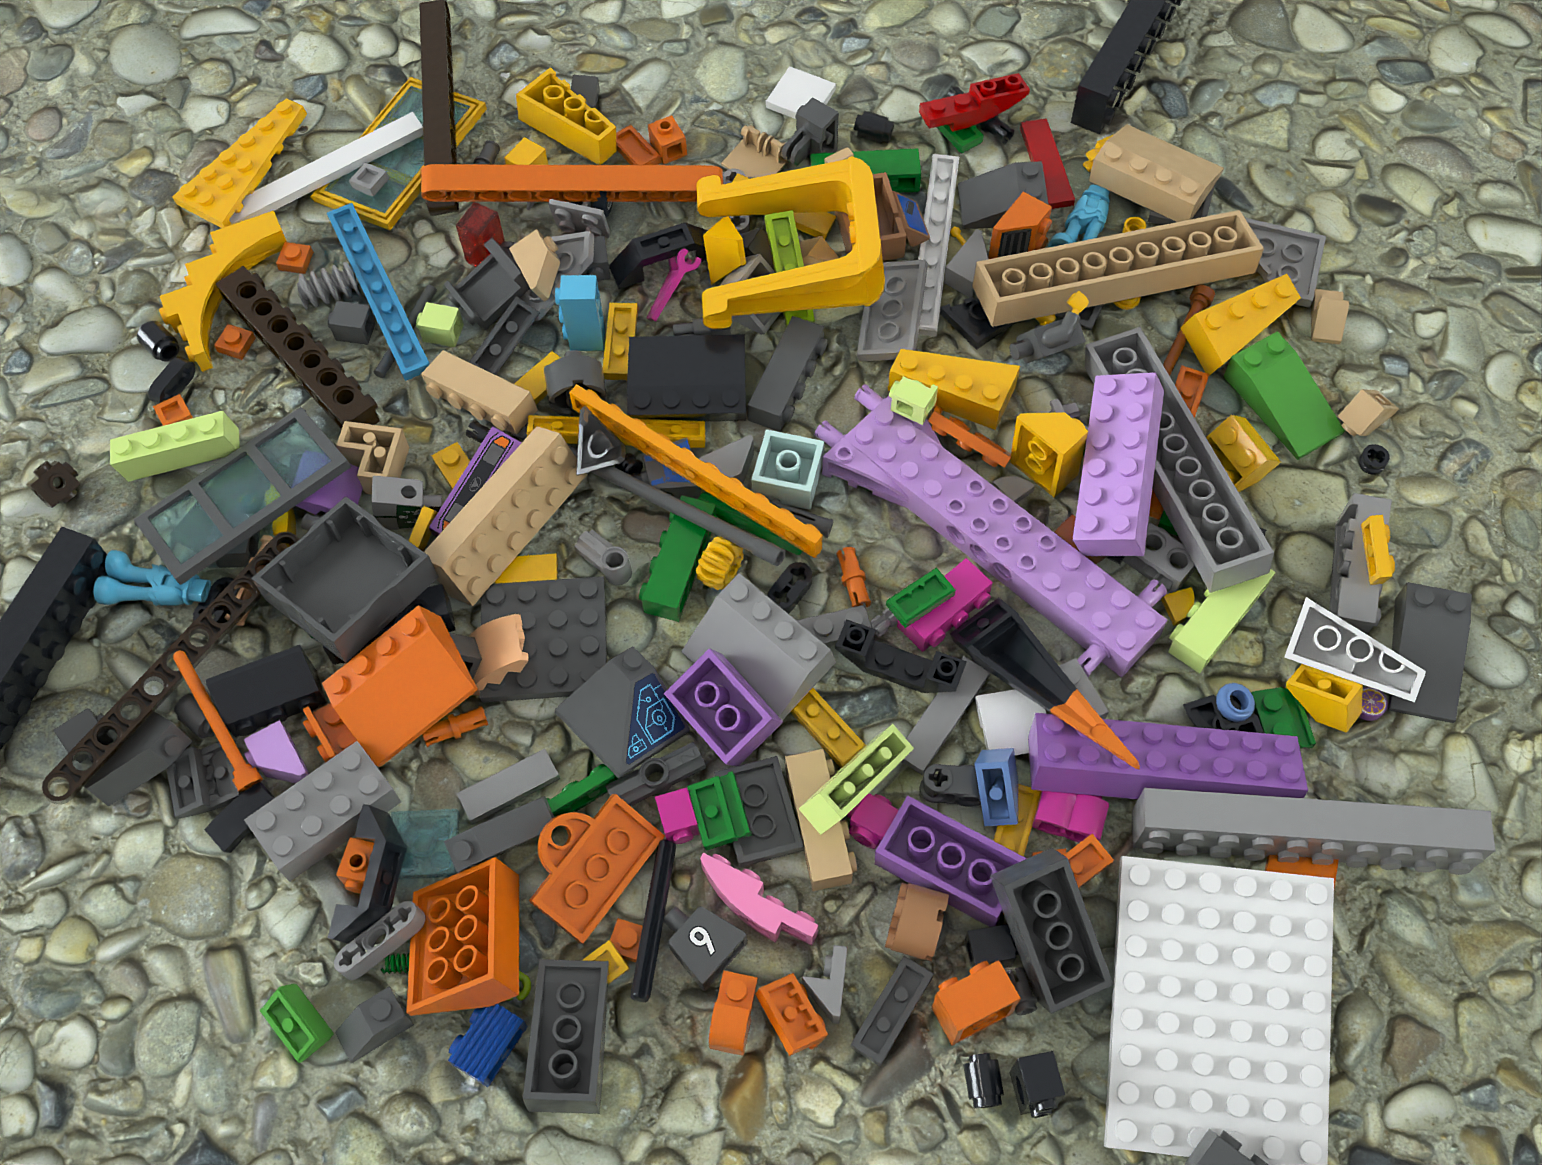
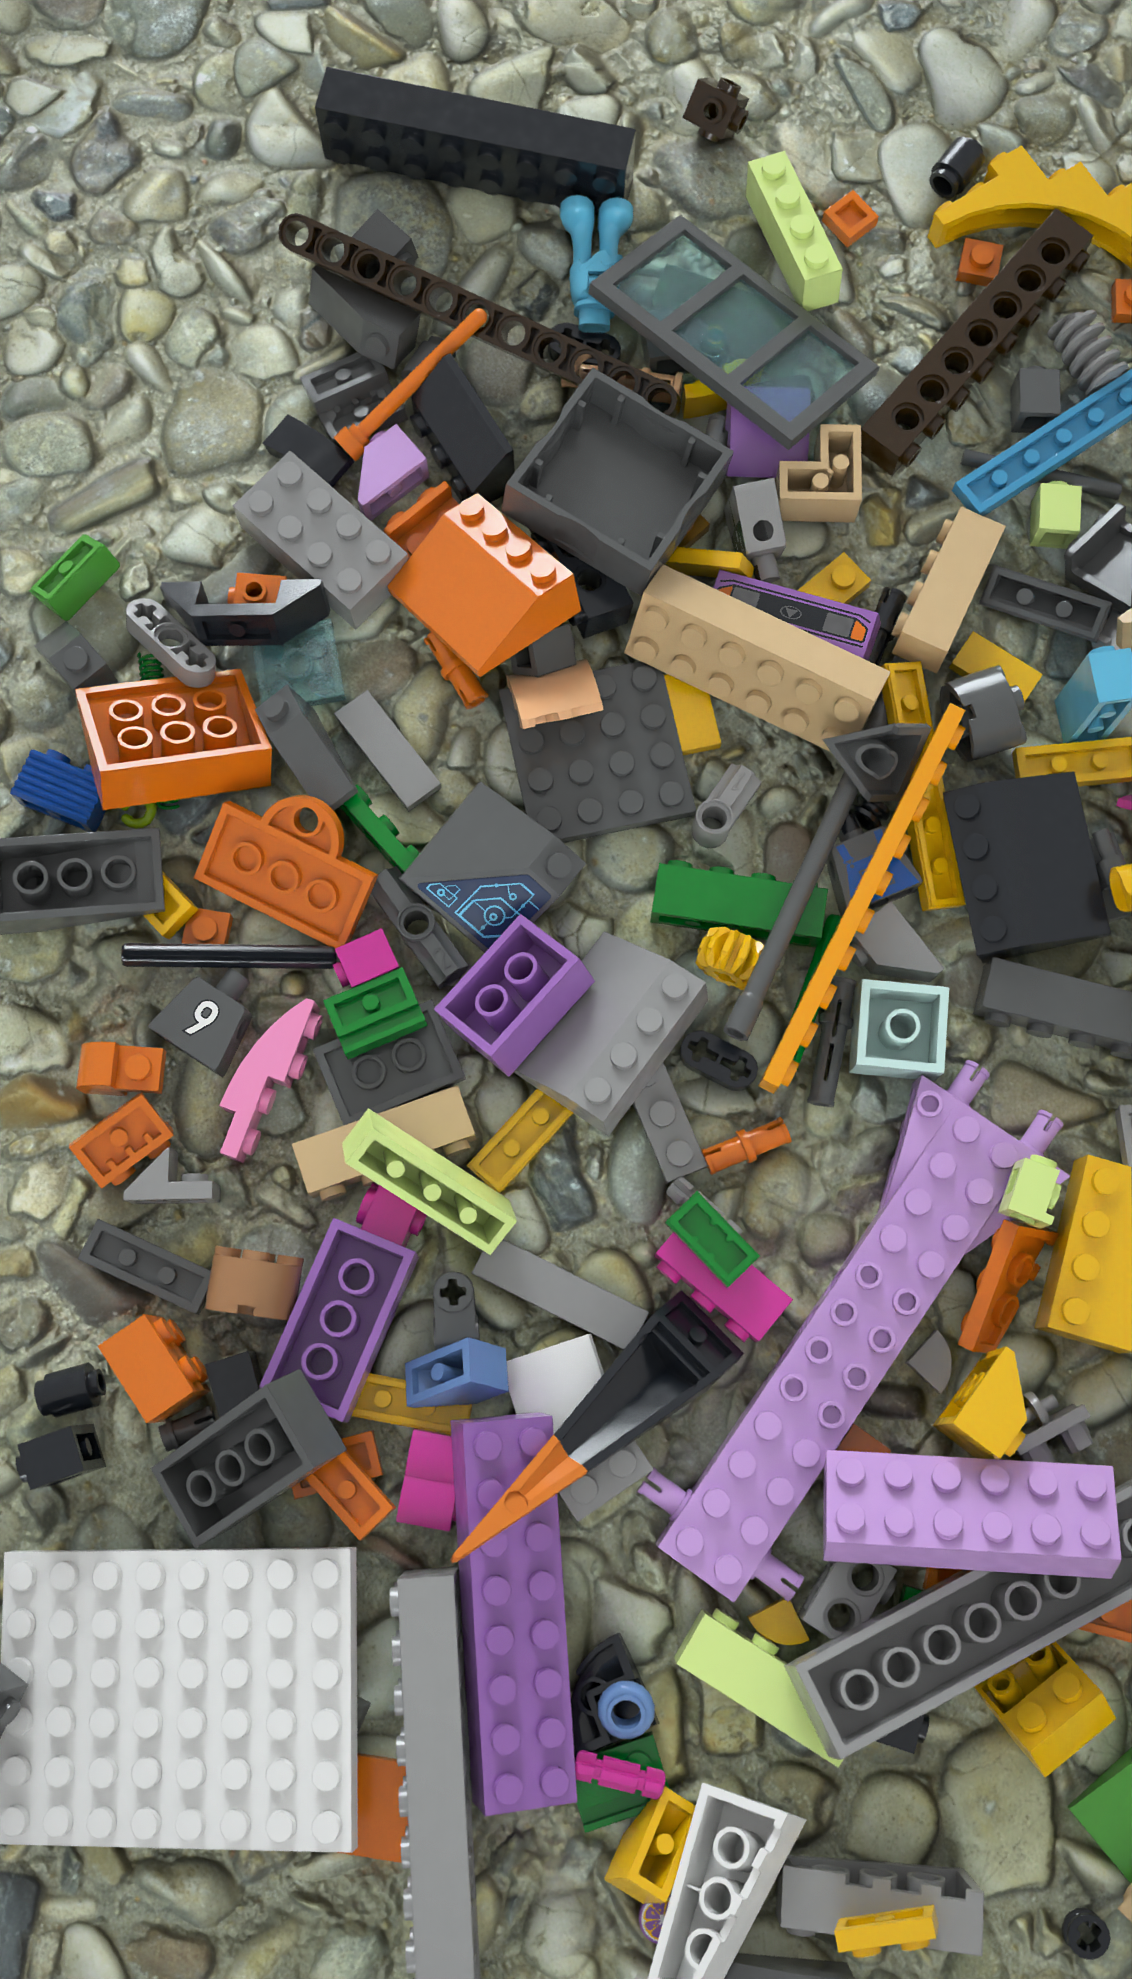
camera: 80 degrees right, 15 degrees up
black beam [148,356,196,404] -> none
black slope [835,619,967,693] -> none
none -> dark pink axle [575,1750,665,1800]

